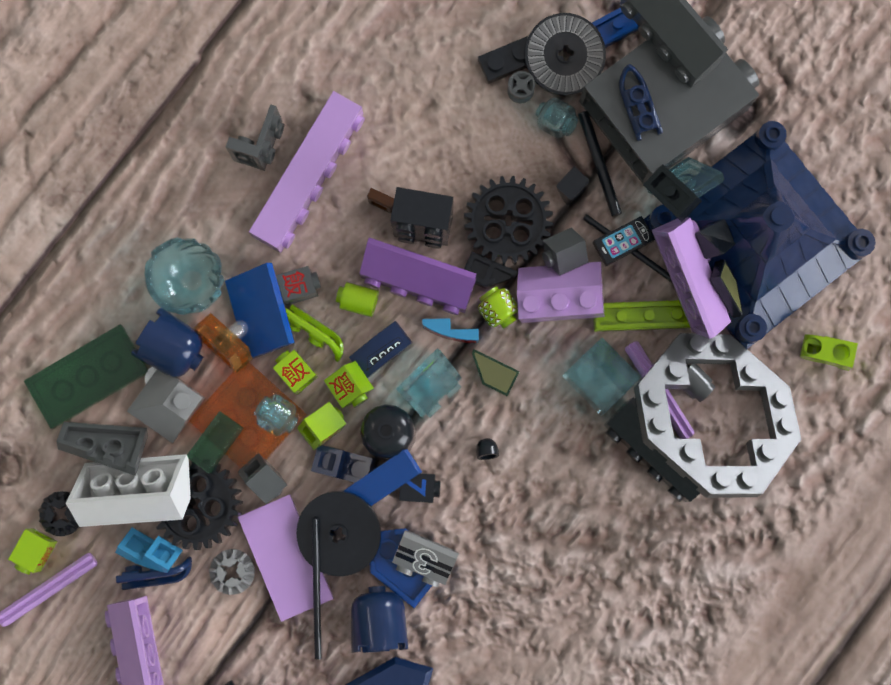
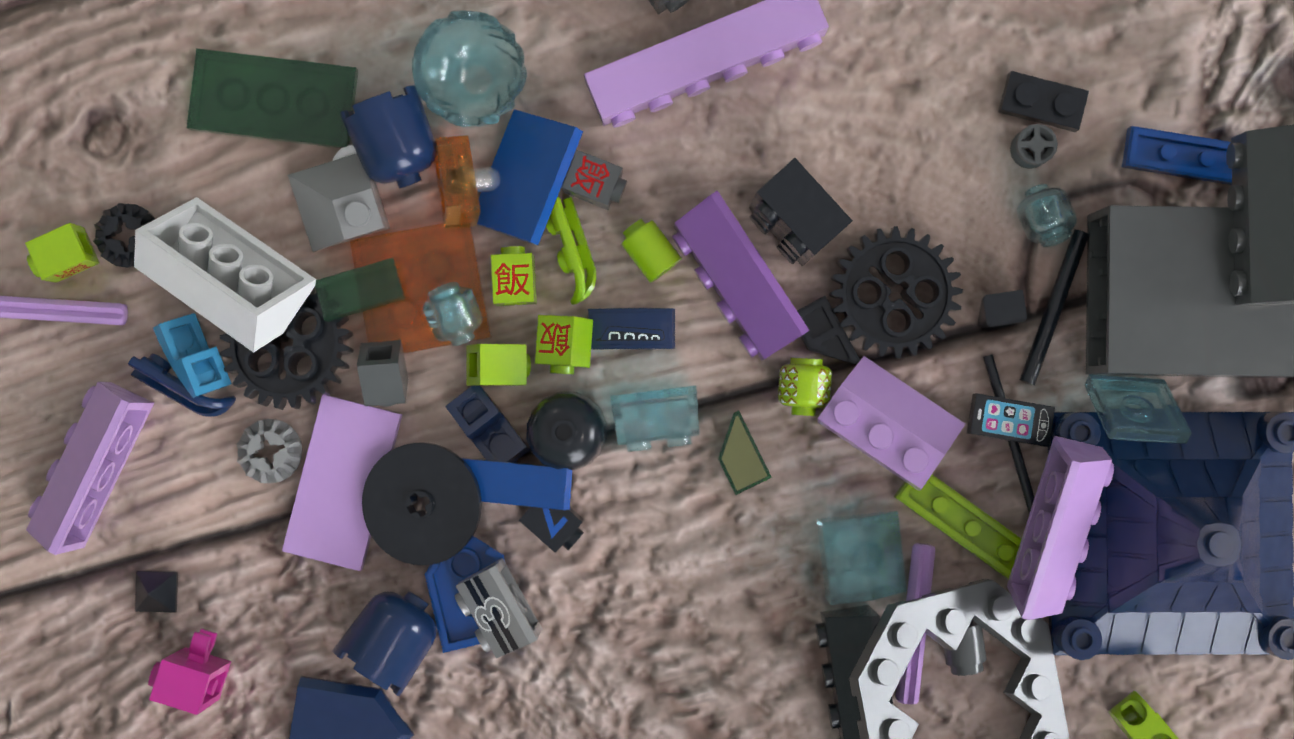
camera: 35 degrees right, 5 degrees up
dark grey wing [56,422,148,476] -> none
black axle [311,517,322,660] -> none
reddish brown tile [367,188,394,214] -> none
dark azure slope [422,318,479,343] -> none
black hinge [476,438,499,460] -> none
piece [524,13,606,96] -> none
dark grey brick [542,228,589,275] -> none
dark blue piece [619,64,663,141] -> none
black plate [643,164,702,222] -> none
black slope [695,219,735,259] -> none
black tile [710,259,743,318] -> none

